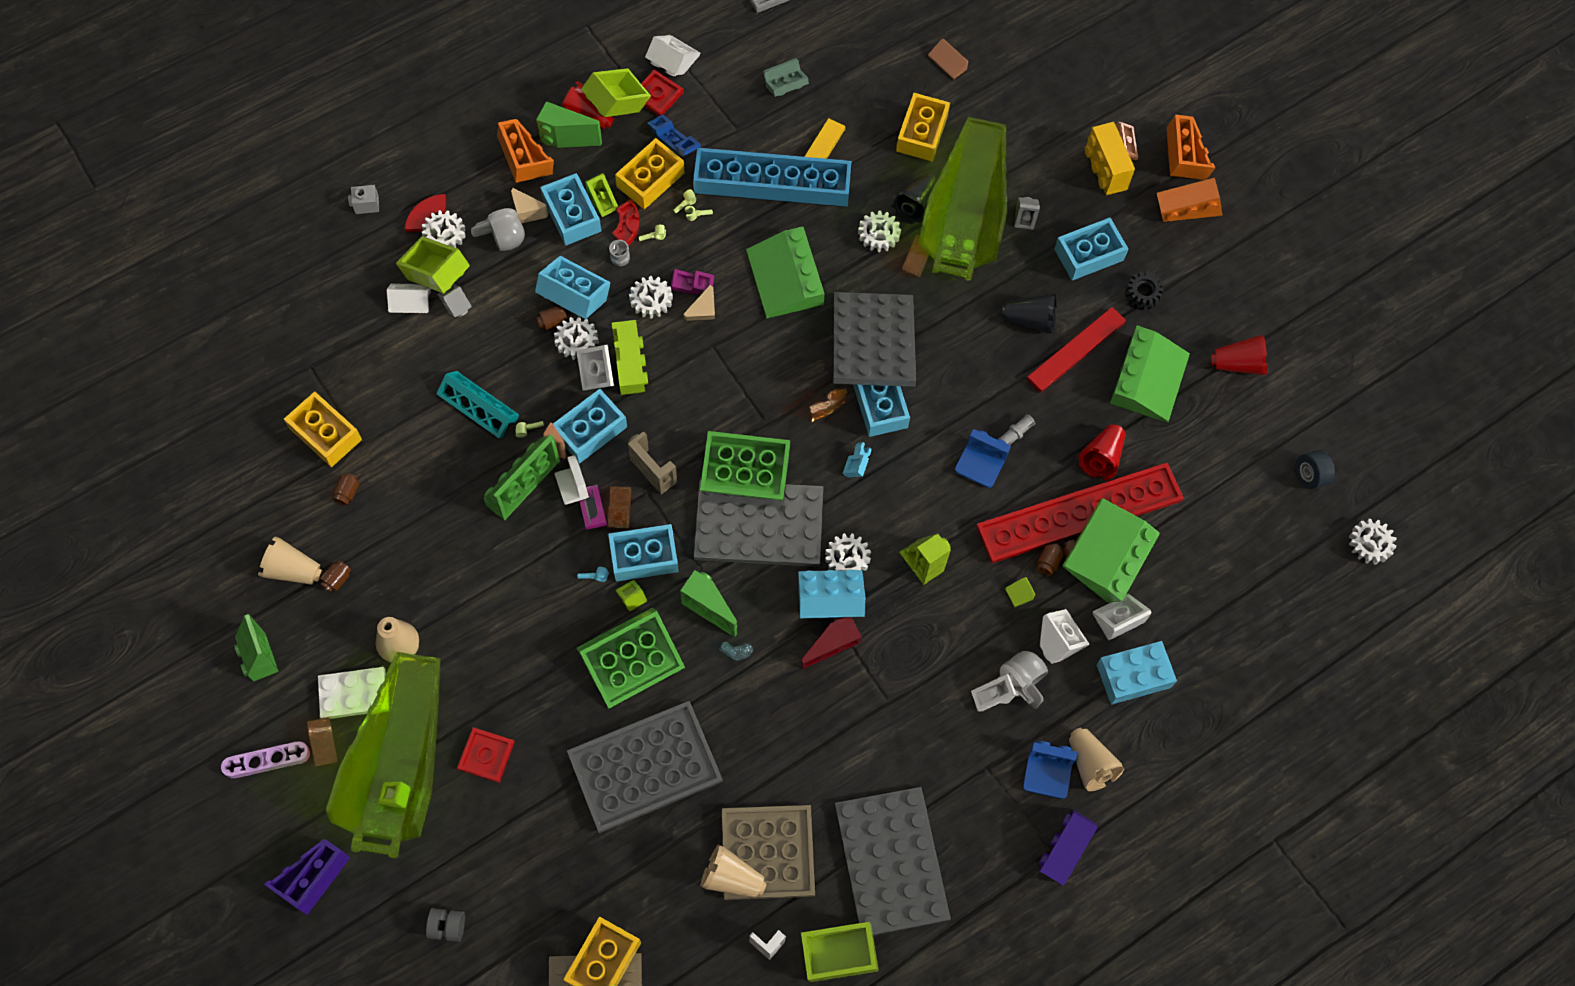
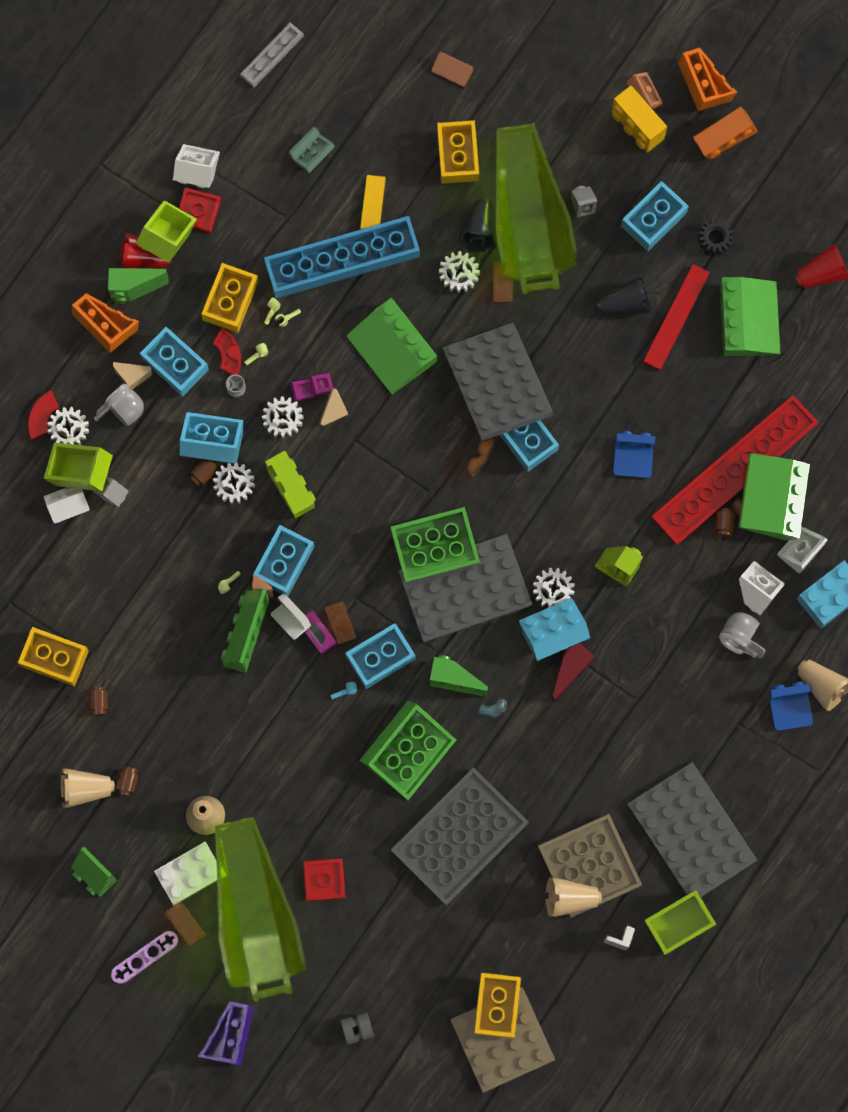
camera: 20 degrees left, 10 degrees up
lime slope [378,782,410,808] -> none
teal fence [437,371,519,438] -> none
white slope [576,345,614,390] -> none
lime slope [586,173,618,217] -> none
lime slope [616,580,647,611] -> none
dark tan panel [628,432,677,494] -> none
blue slope [647,114,701,156] -> none
medium azure plate [843,442,871,477] -> none
white slope [971,674,1016,711] -> none
light grey pin [998,414,1035,445] -> none
lime slope [1005,577,1035,607] -> none
dark purple wedge [1039,810,1098,886] -> none
red cone [1078,424,1126,480] -> none

